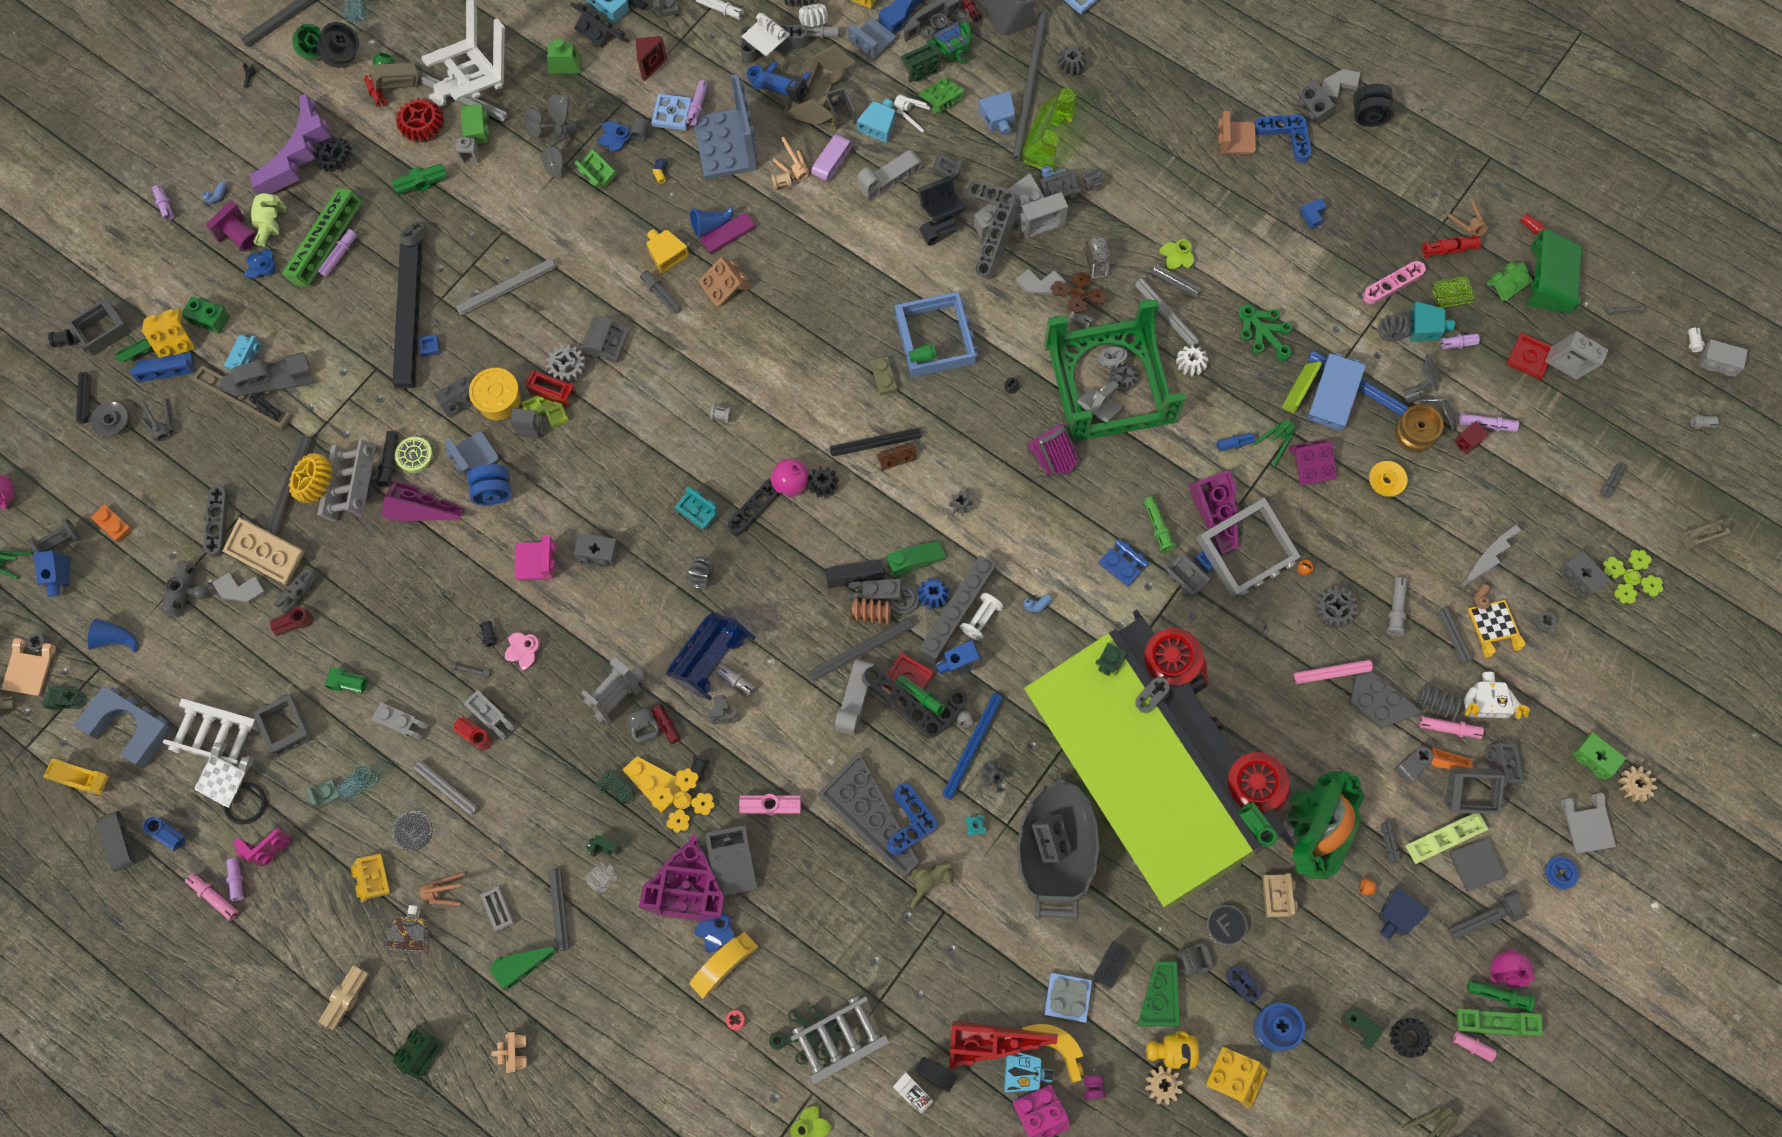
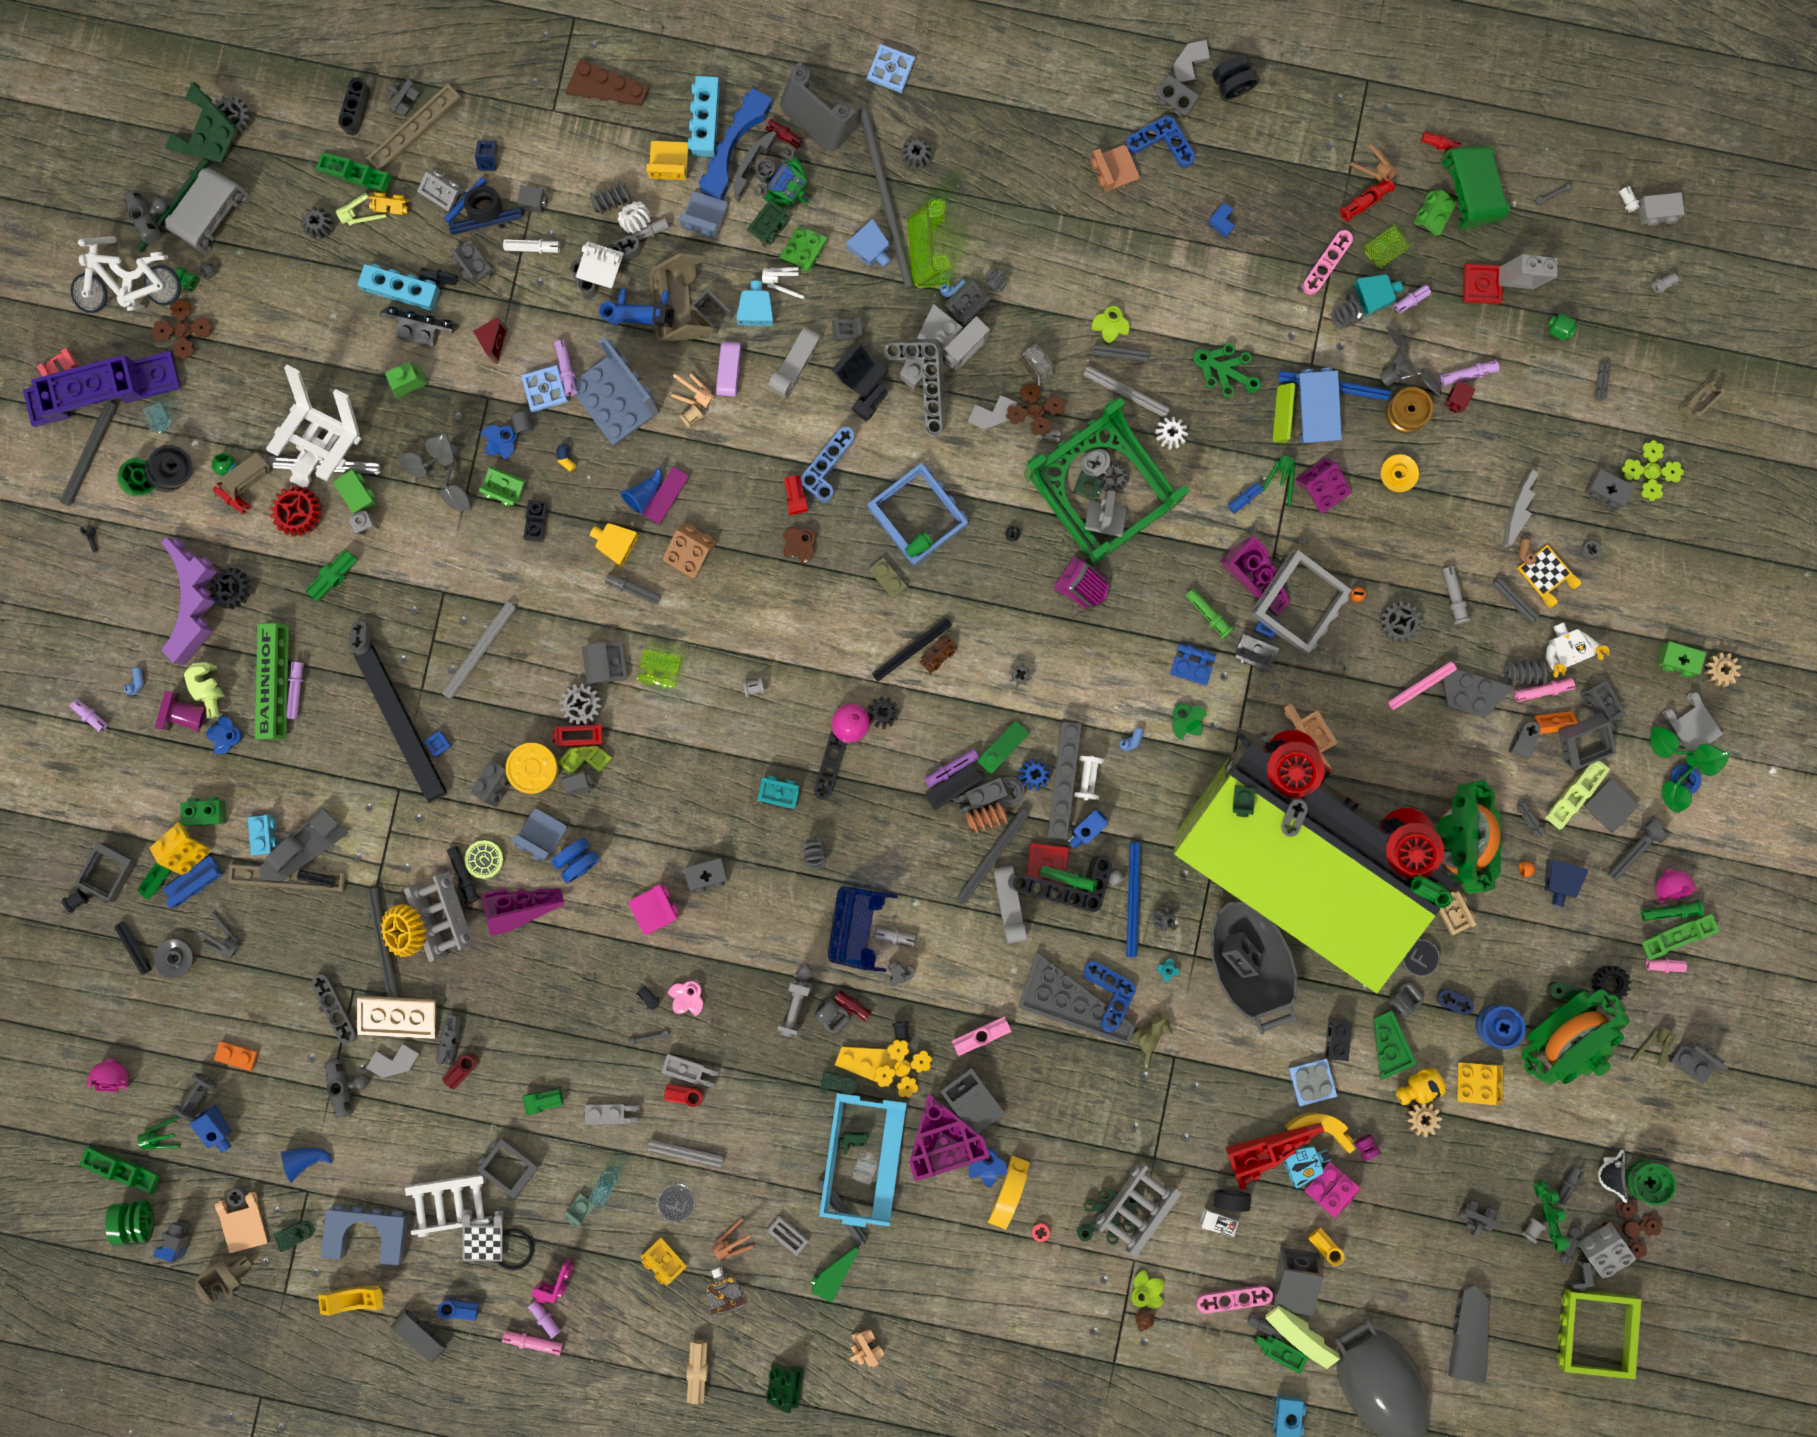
camera: 25 degrees left, 15 degrees up
none -> black slope [523,499,548,542]
none -> clear neon green plate [637,649,682,689]
none -> reddish brown plate [783,528,816,564]
none -> red piece [784,476,808,515]
none -> medium blue beam [801,427,855,503]
none -> medium azure piece [819,1093,907,1227]
none -> medium lavender pin [924,749,979,788]
none -> clear green brick [1072,472,1103,501]
none -> green plate [1172,703,1207,739]
none -> light nougat bracket [1284,704,1338,769]
none -> green piece [1521,990,1630,1085]
none -> green head [1547,312,1578,341]
none -> green plant [1650,726,1730,813]

